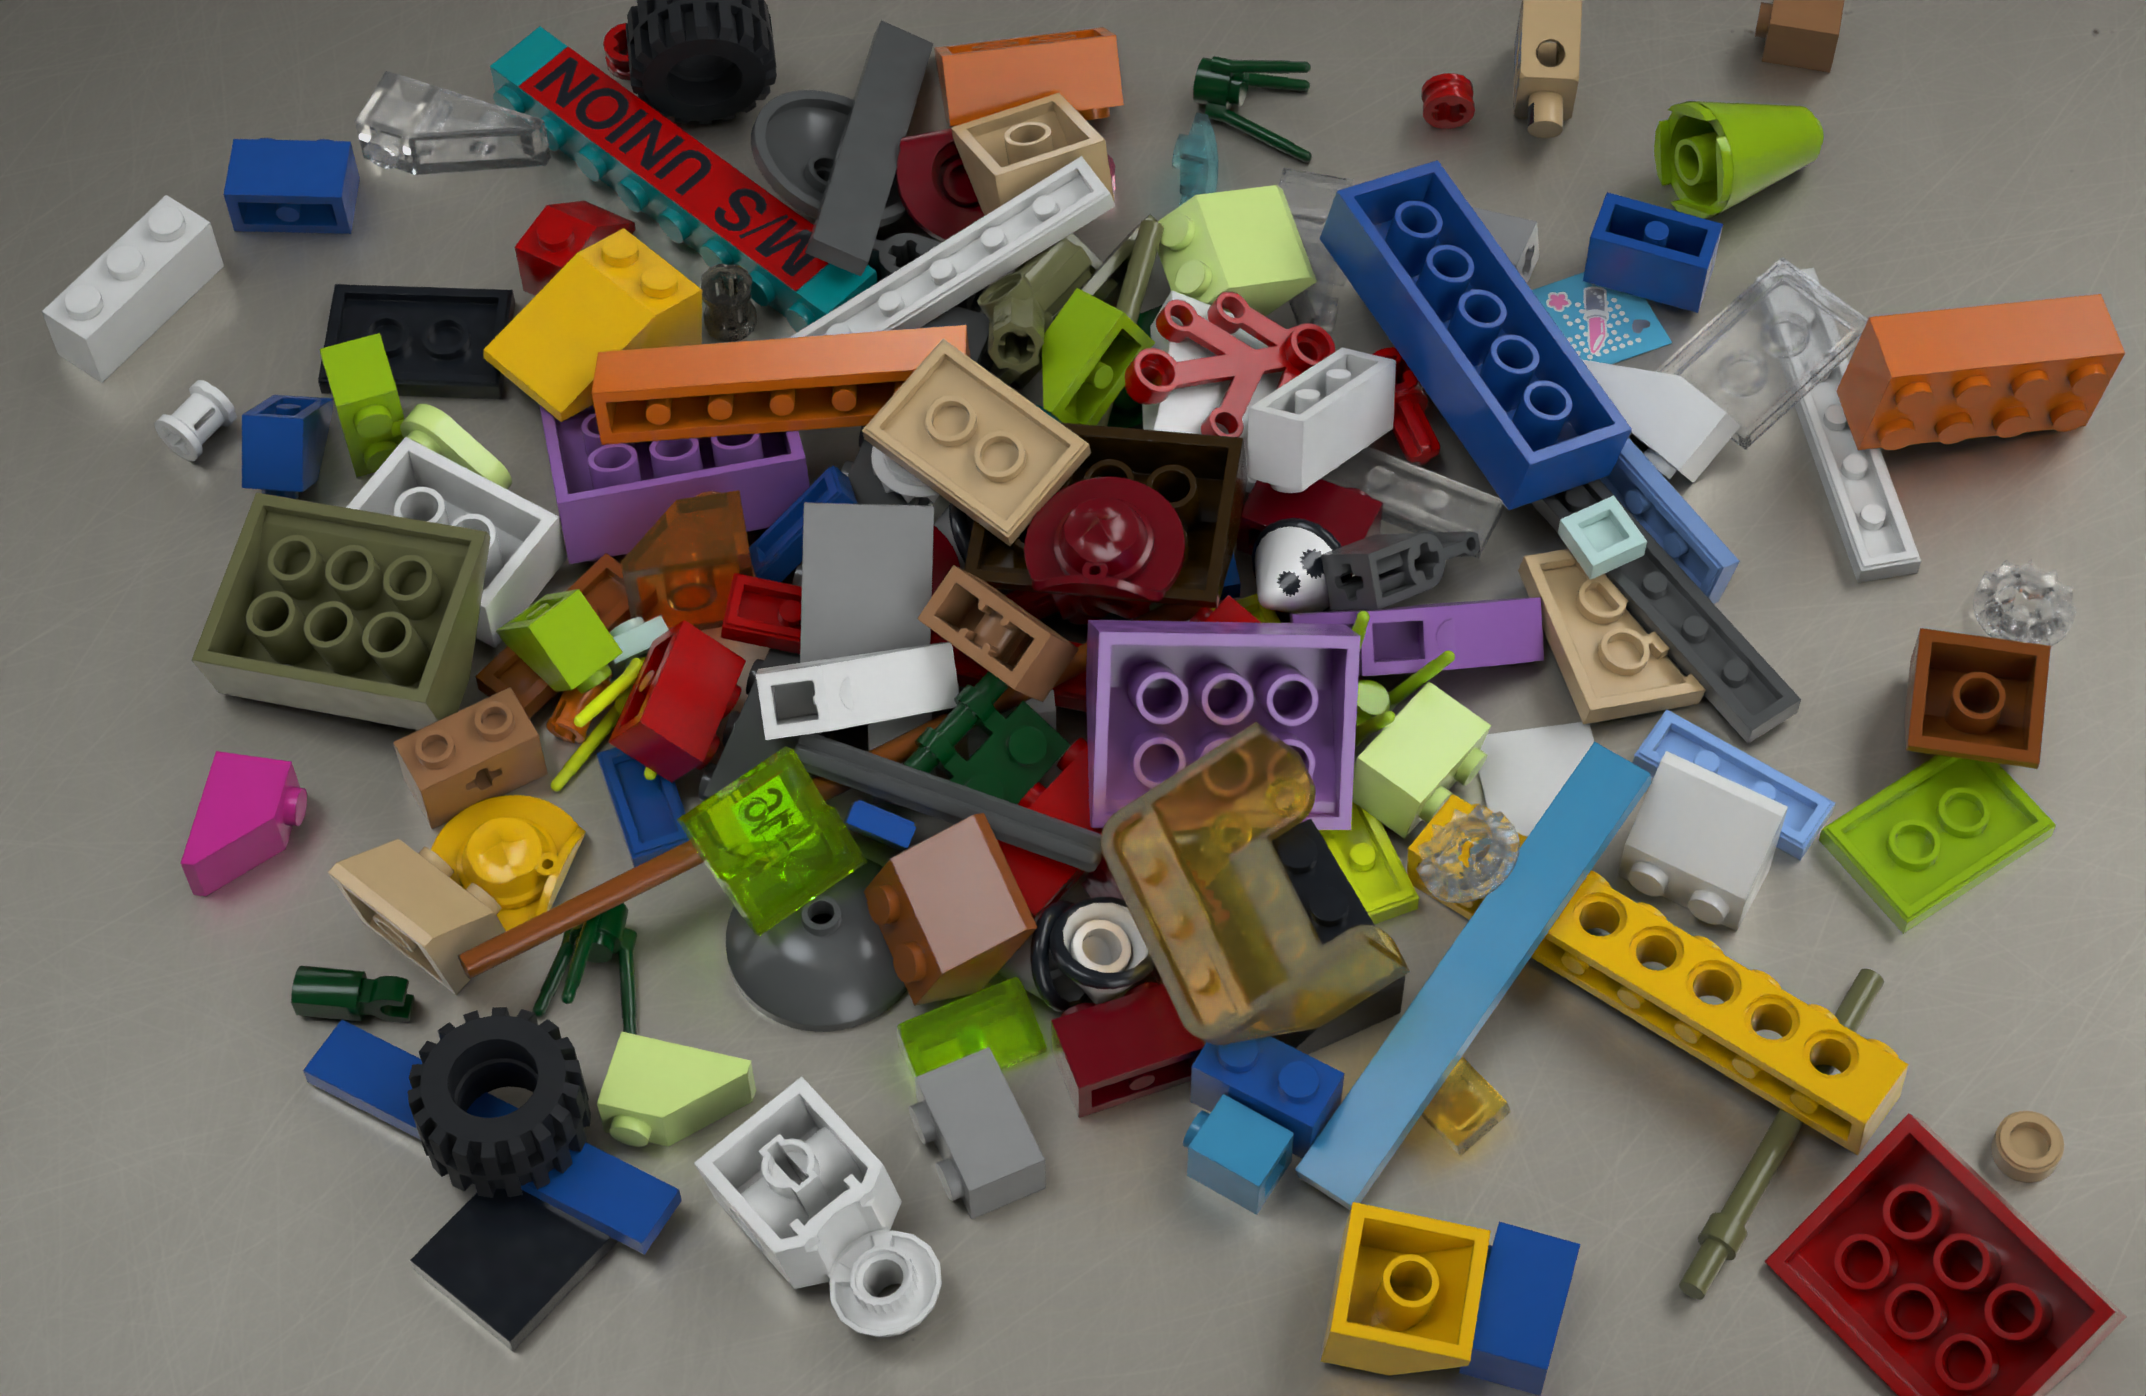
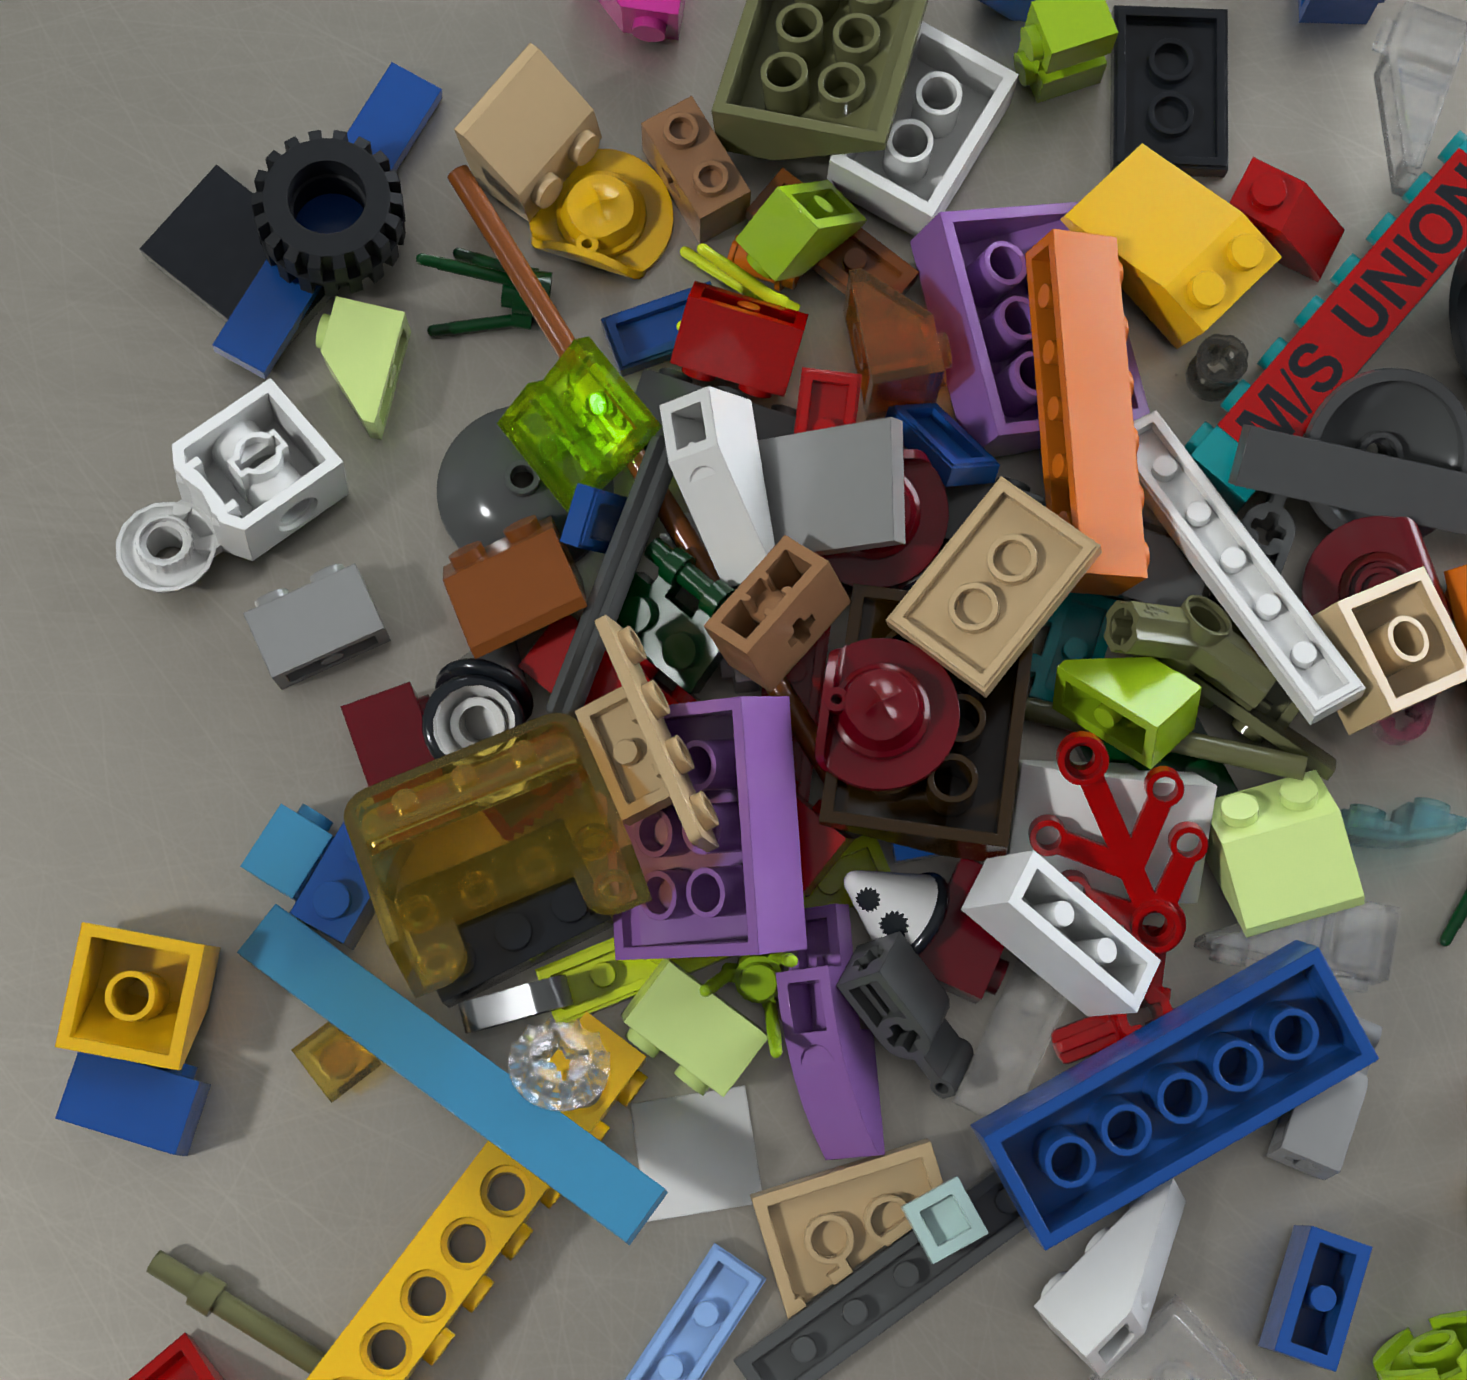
camera: 85 degrees right, 20 degrees up
dark green bar [291,966,415,1023] -> none
yellowish green plate [400,404,512,490] -> none
light aqua plate [608,615,669,681] -> none
clear neon green slope [896,977,1047,1081] -> none
medium azure sticker [1532,272,1672,364] -> none
medium blue tile [1600,437,1740,604] -> none
white slope [1618,751,1788,931] -> none
none -> beam [458,974,574,1034]
none -> tan bracket [574,615,719,853]

